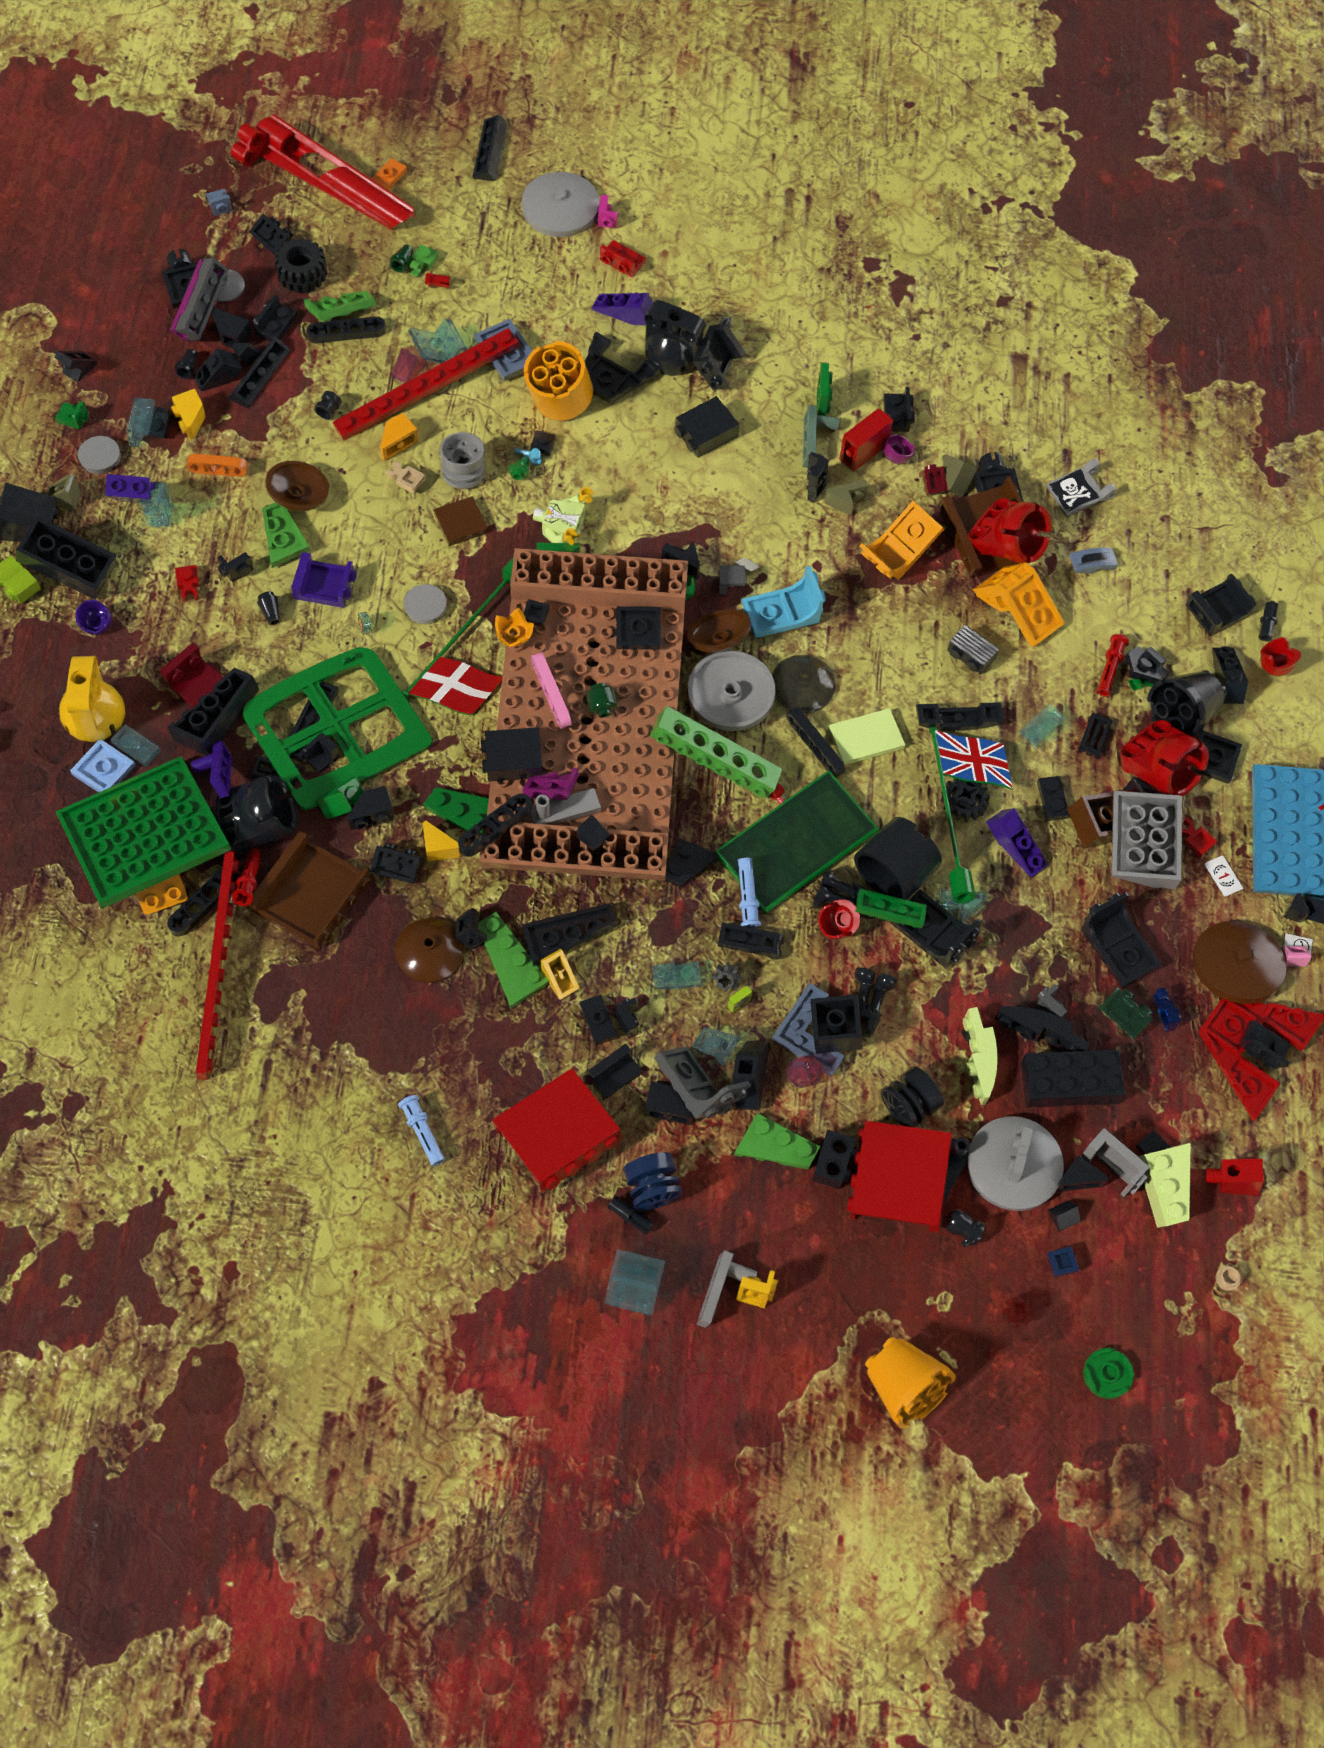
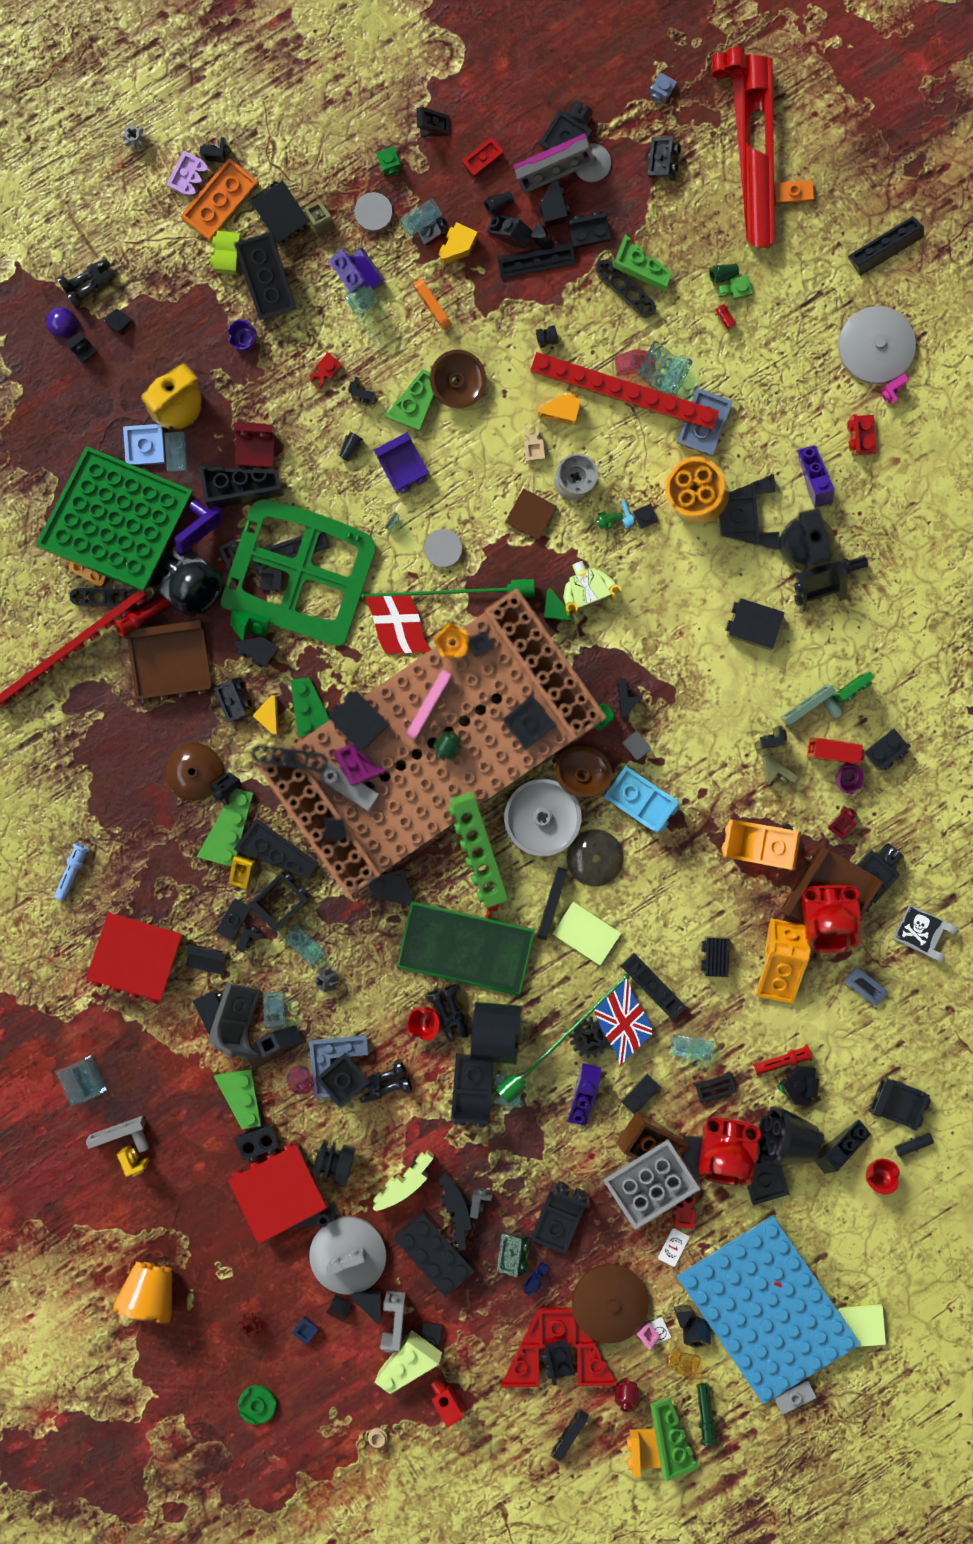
camera: 55 degrees right, 25 degrees up
black tyre [274,238,327,293] -> none
black axle [607,1195,654,1234] -> none
dark blue wheel [623,1152,684,1211] -> none
black plate [718,922,785,960] -> none
lime tile [728,986,752,1013] -> none
white sticker [735,557,760,571] -> none
light blue pin [738,858,761,928] -> none
green plate [855,889,927,928] -> none
olive slope [942,454,977,498] -> none
black animal [944,1209,986,1247] -> none
none -> black window [248,872,310,932]
none -> red plate [462,137,504,178]

